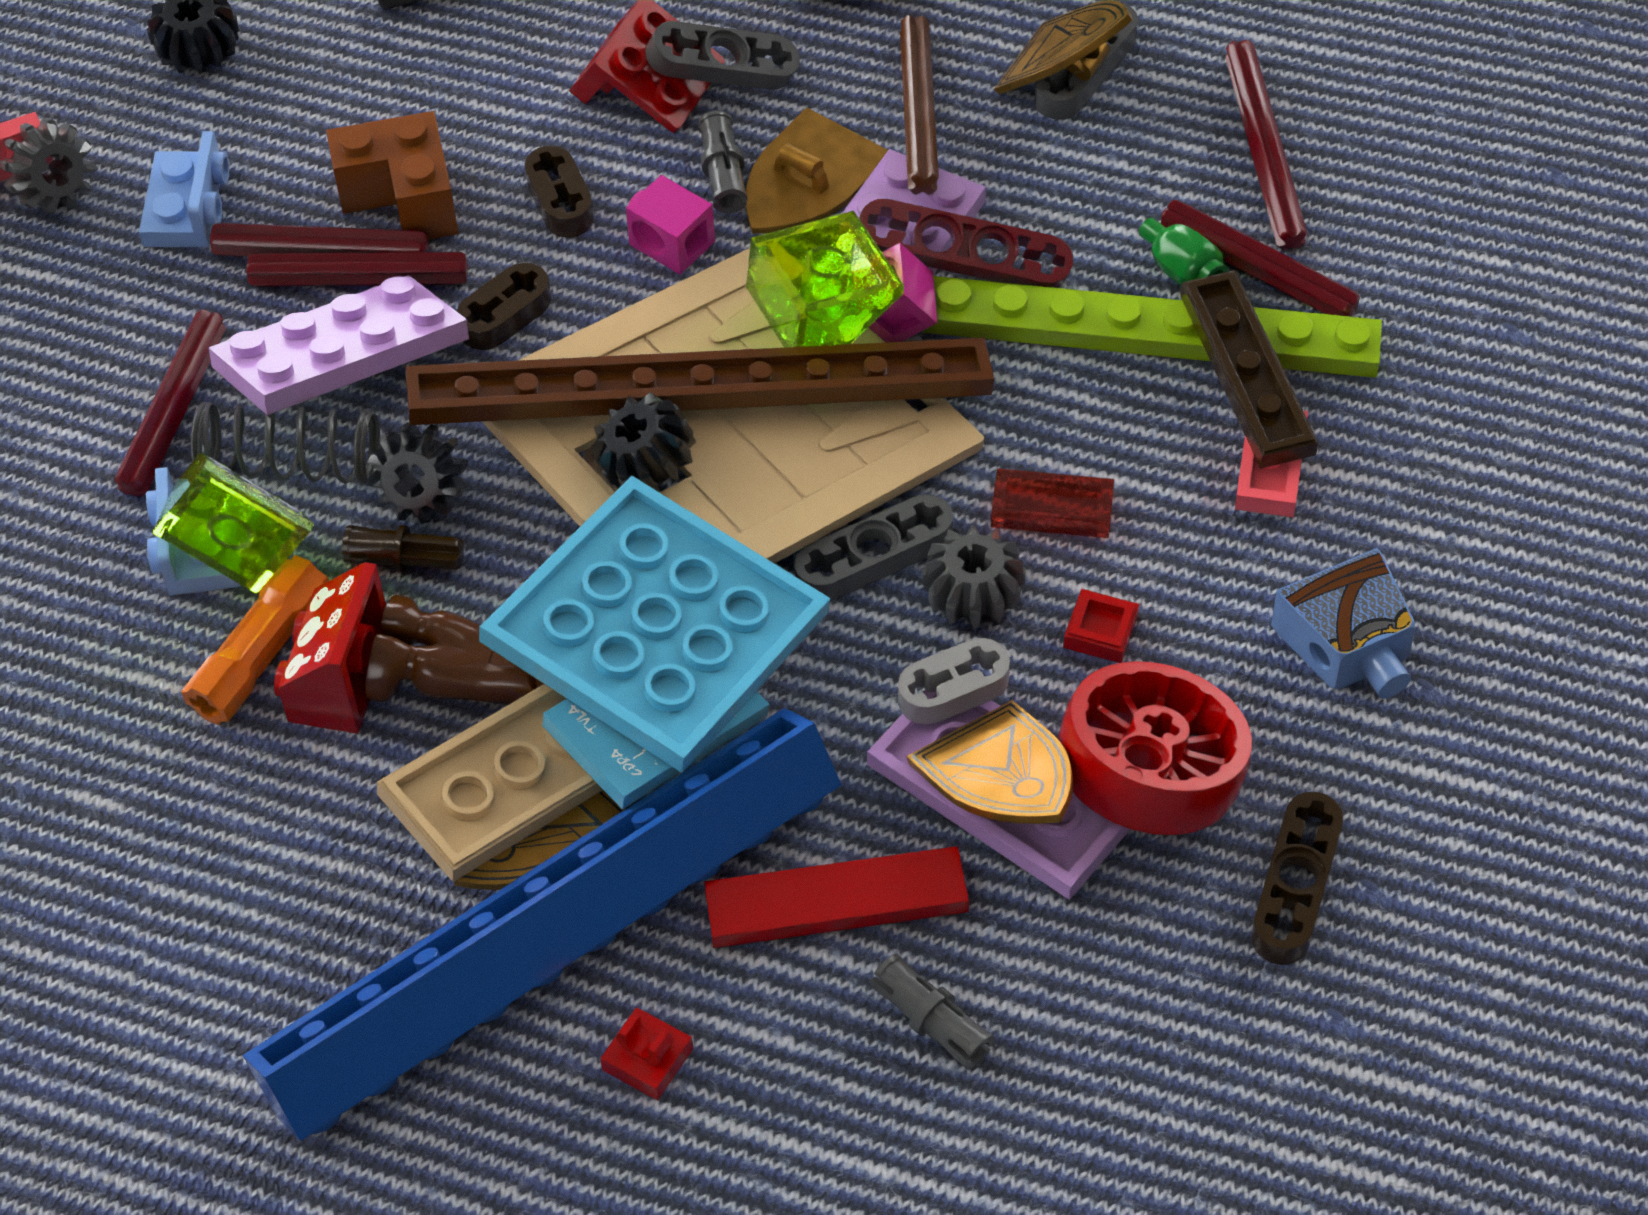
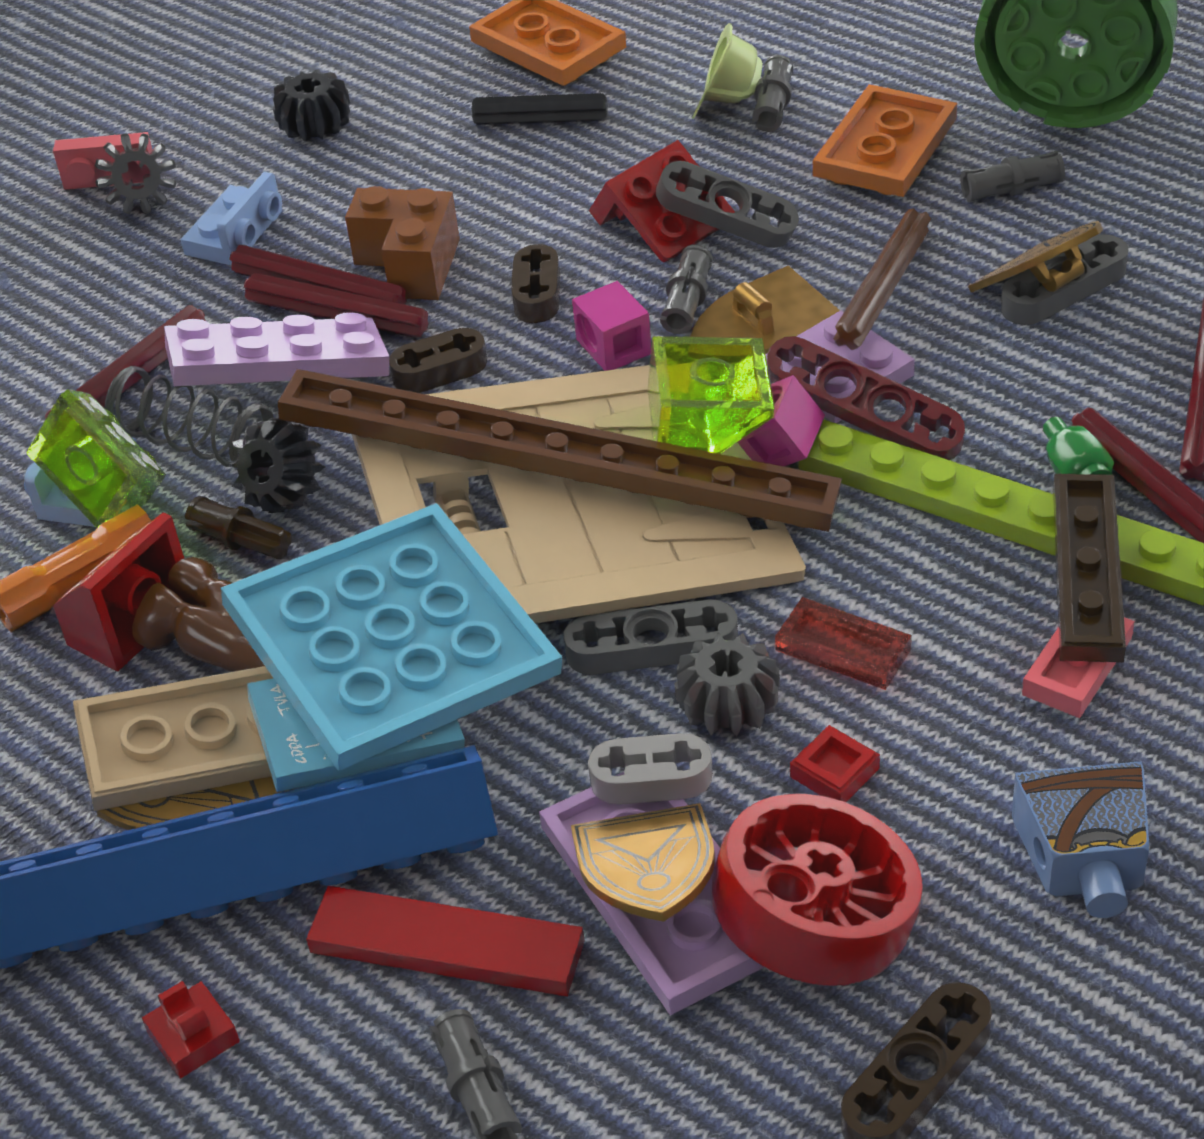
camera: 25 degrees right, 10 degrees down
black gear [591,392,696,492] -> none

